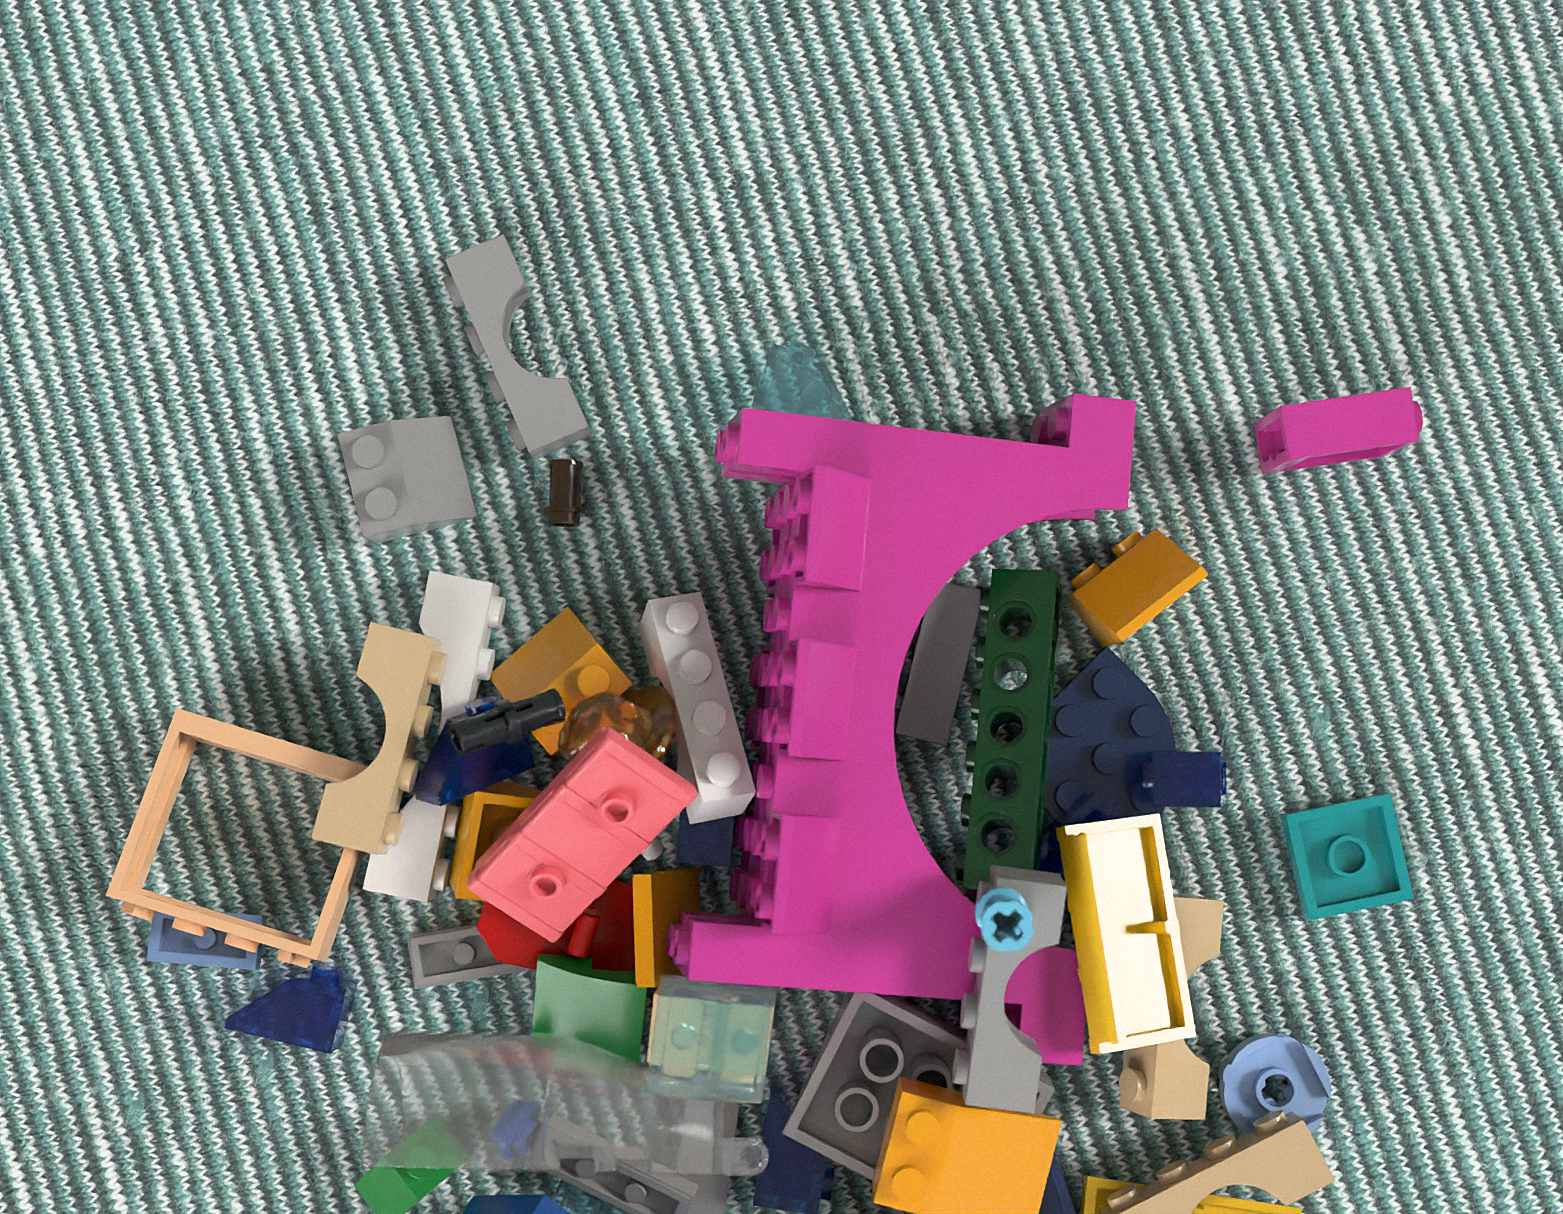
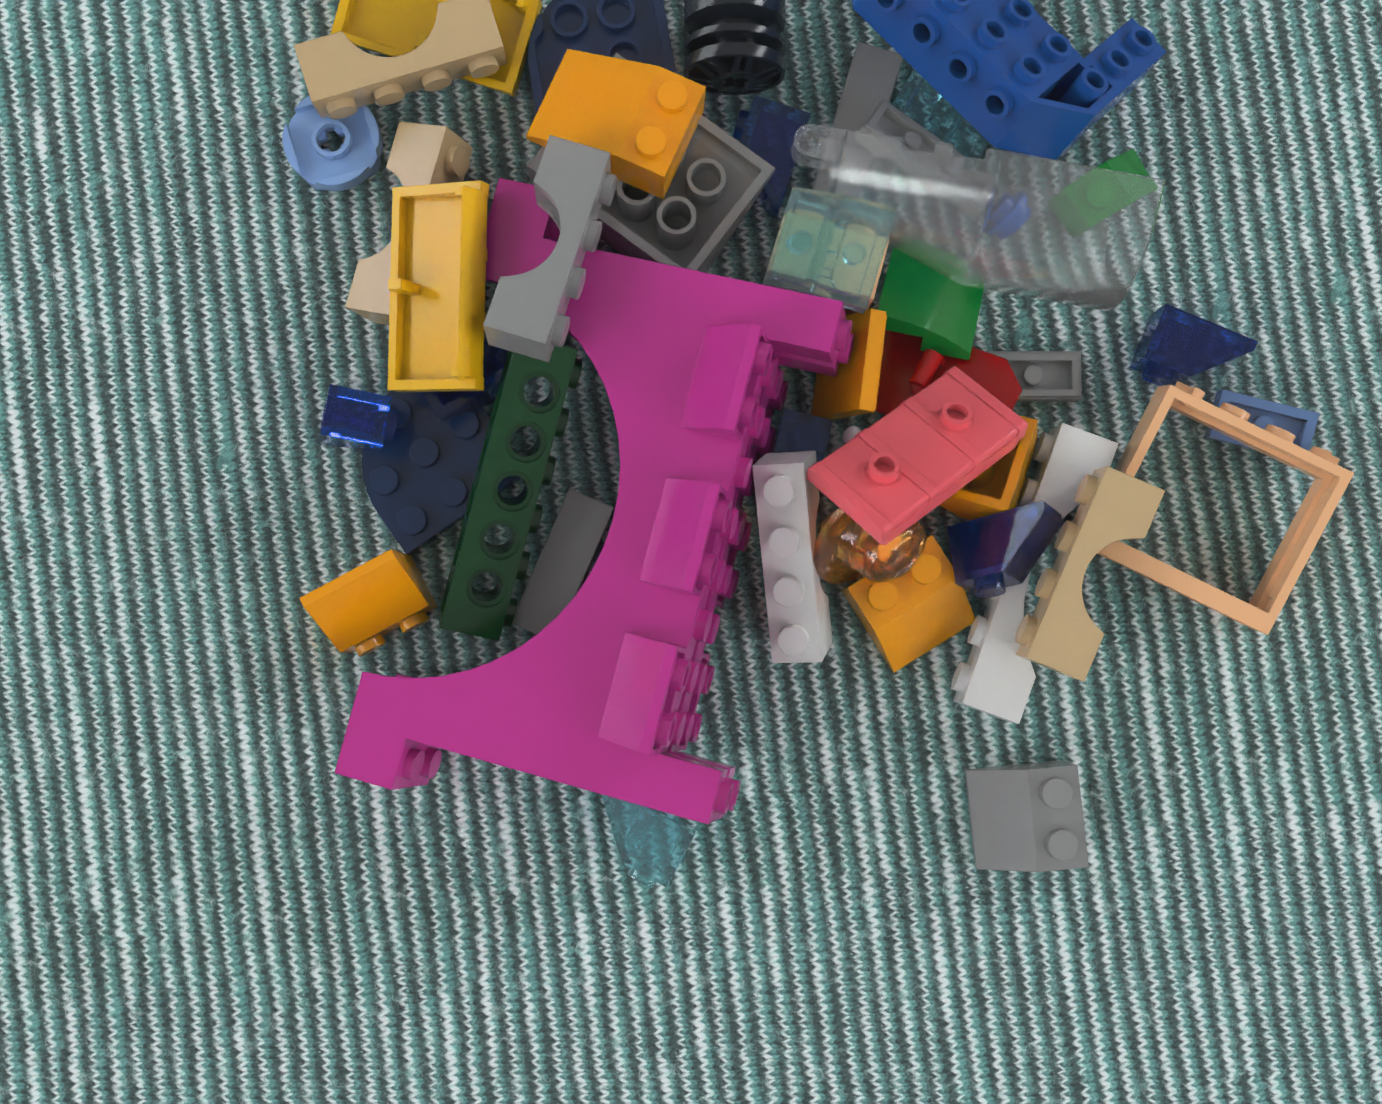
camera: 170 degrees left, 0 degrees up
light grey arch [443,234,592,460] -> none
black pin [449,688,566,757] -> none
dark brown pin [543,459,586,527] -> none
medium azure bush [975,886,1034,952] -> none
dark pink window [1254,387,1423,475] -> none
teal plate [1280,793,1414,921] -> none

